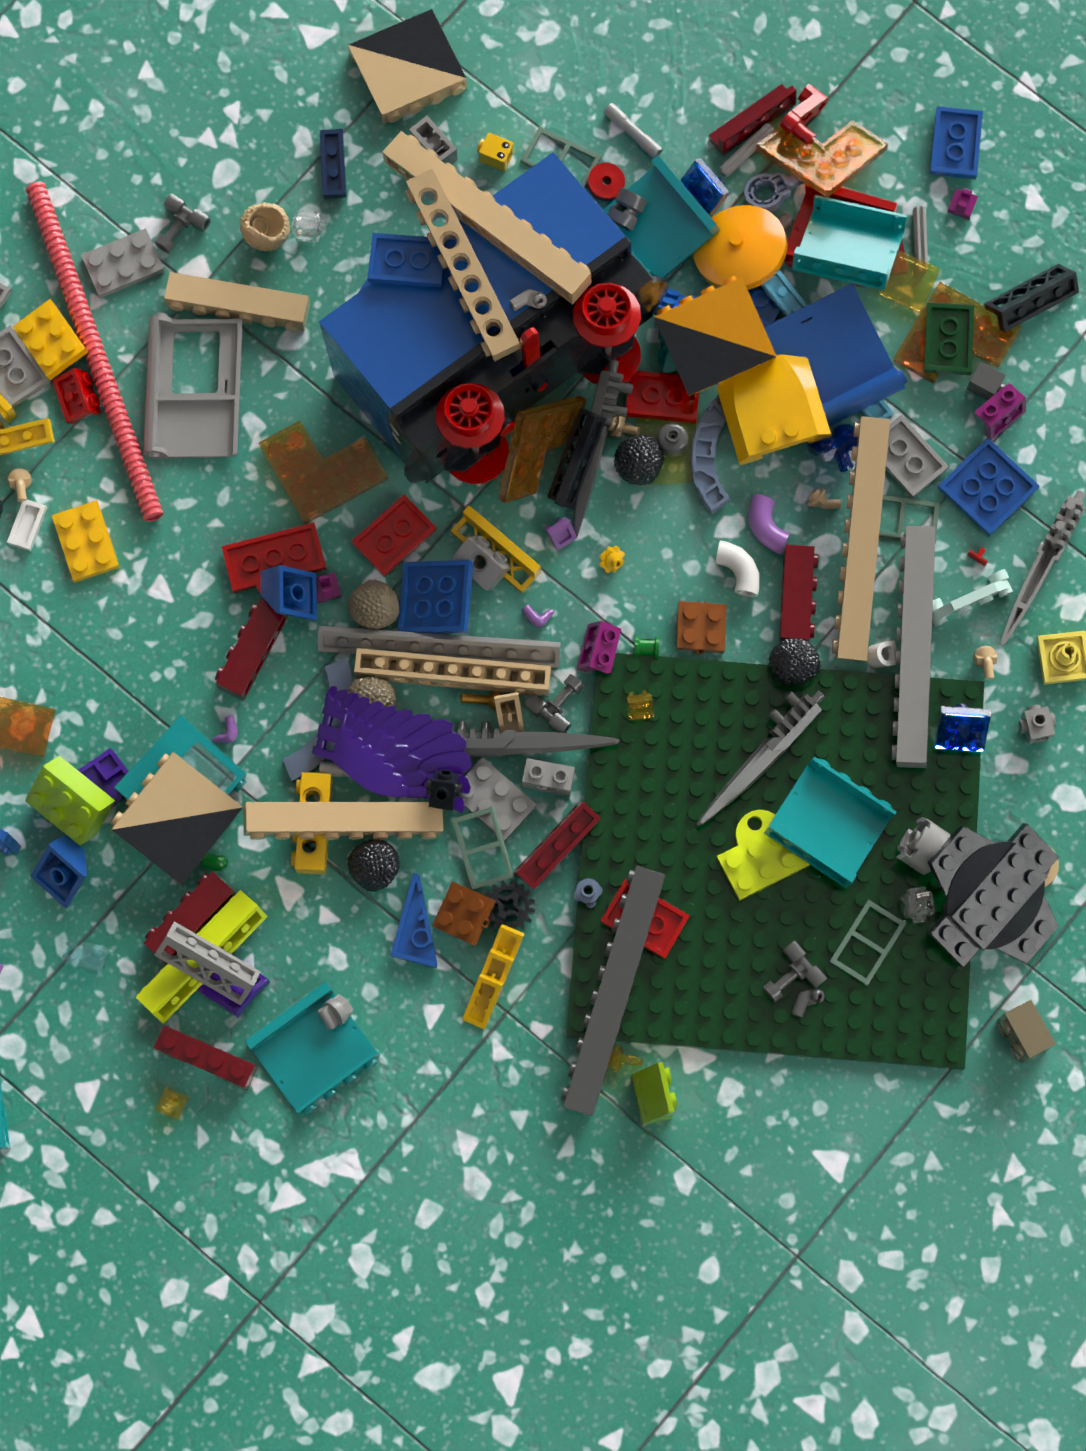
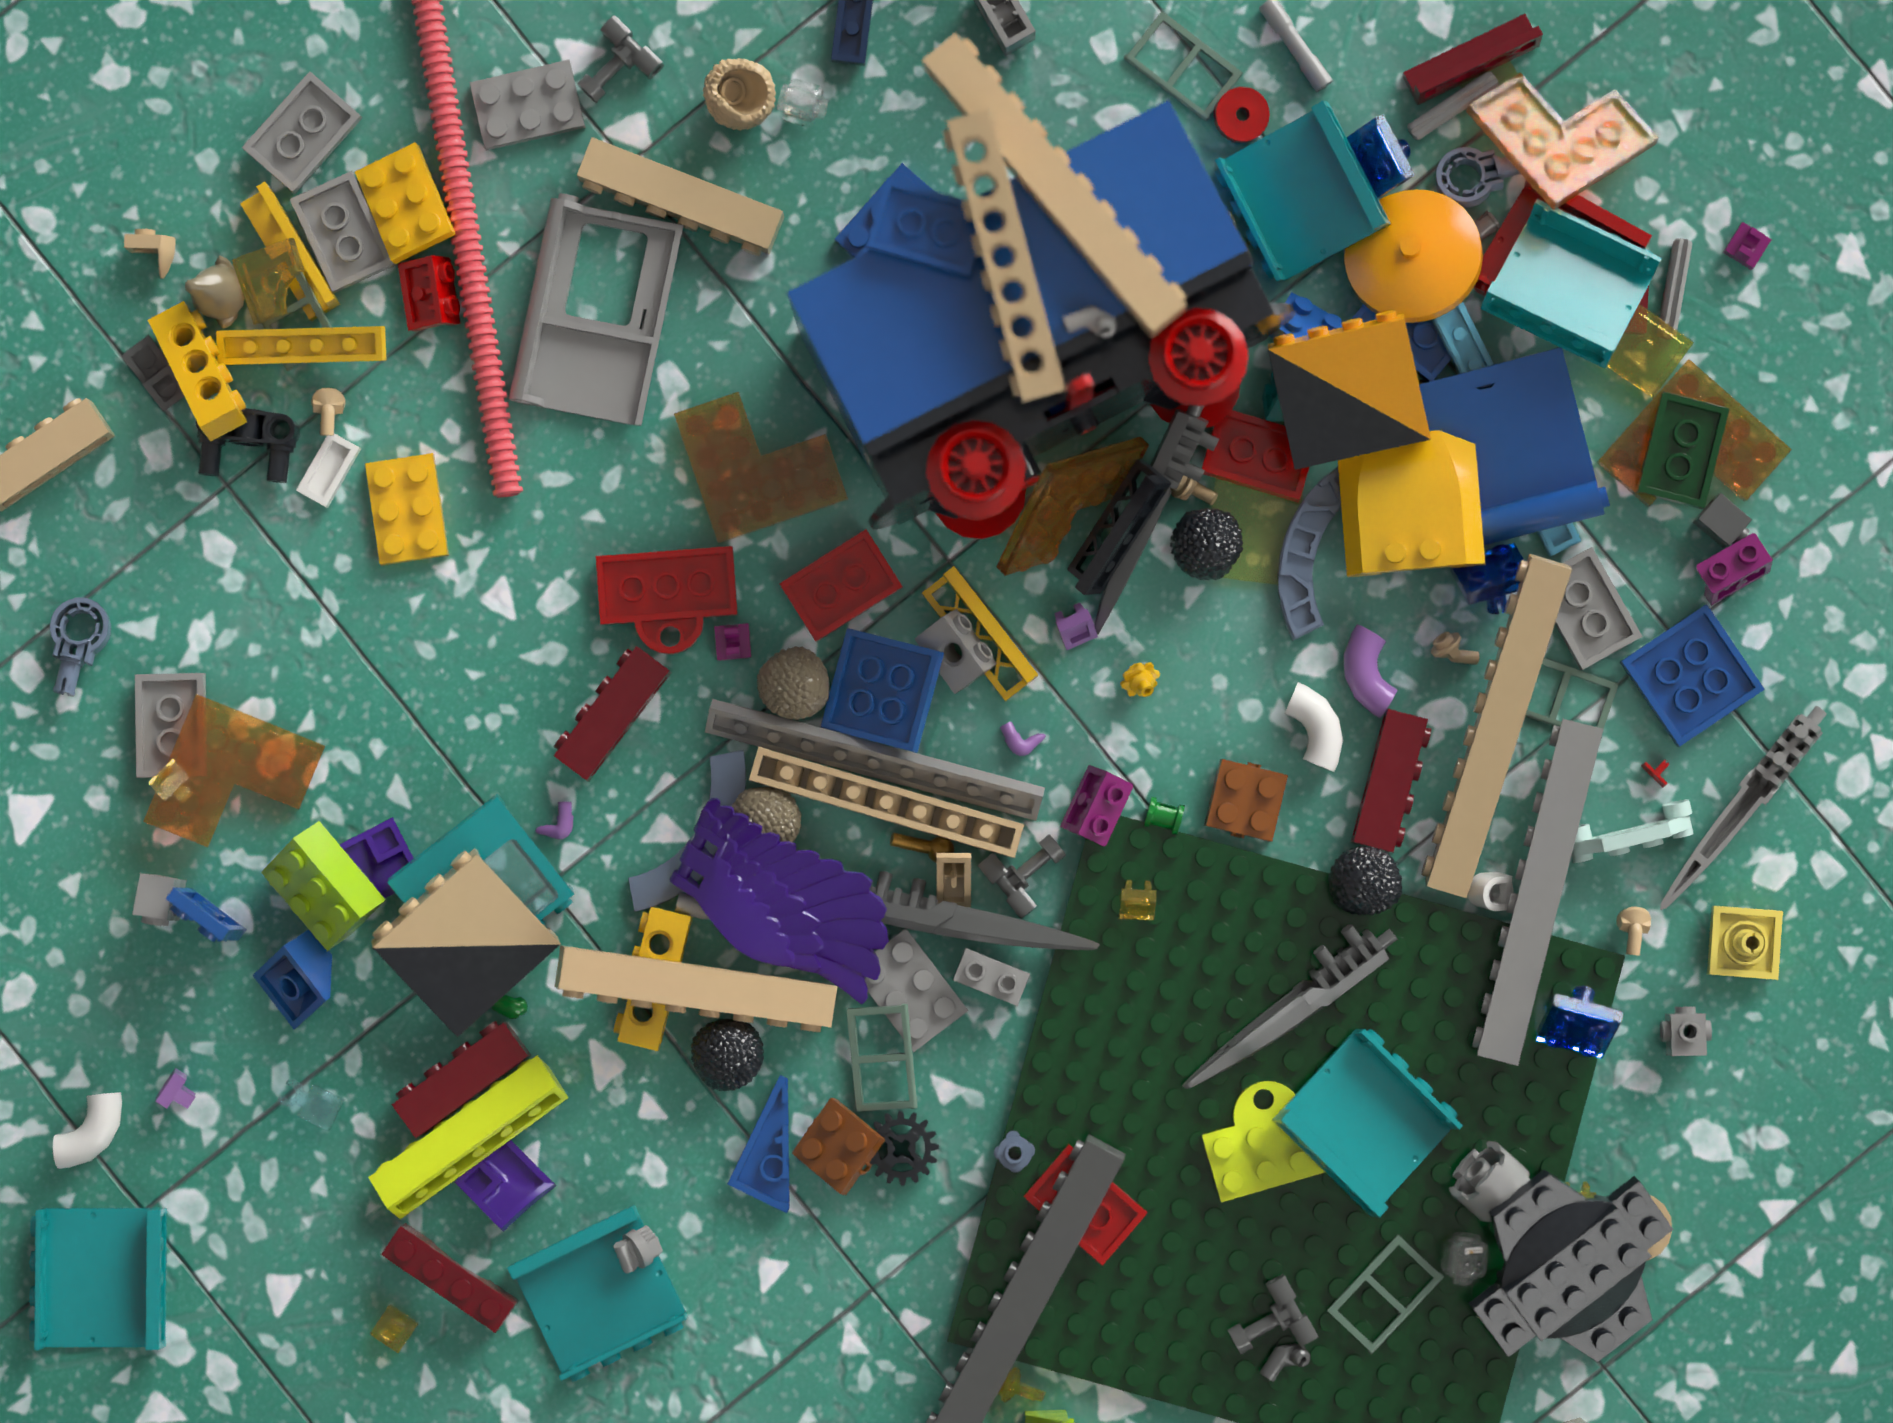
camera: 10 degrees right, 10 degrees up
light grey fence [154,922,261,1005] -> none
blue slope [260,565,317,621] -> none
black brick [426,769,463,811] -> none
yellow slope [462,924,525,1030] -> none
yellow brick [477,132,514,172] -> none
dark red fence [513,801,601,890] -> none
dark grey wheel [607,188,647,232] -> none
dark grey head [657,423,688,458] -> none
red beam [779,84,829,147] -> none
blue plate [929,106,983,179] -> none
black fence [984,264,1079,332] -> none

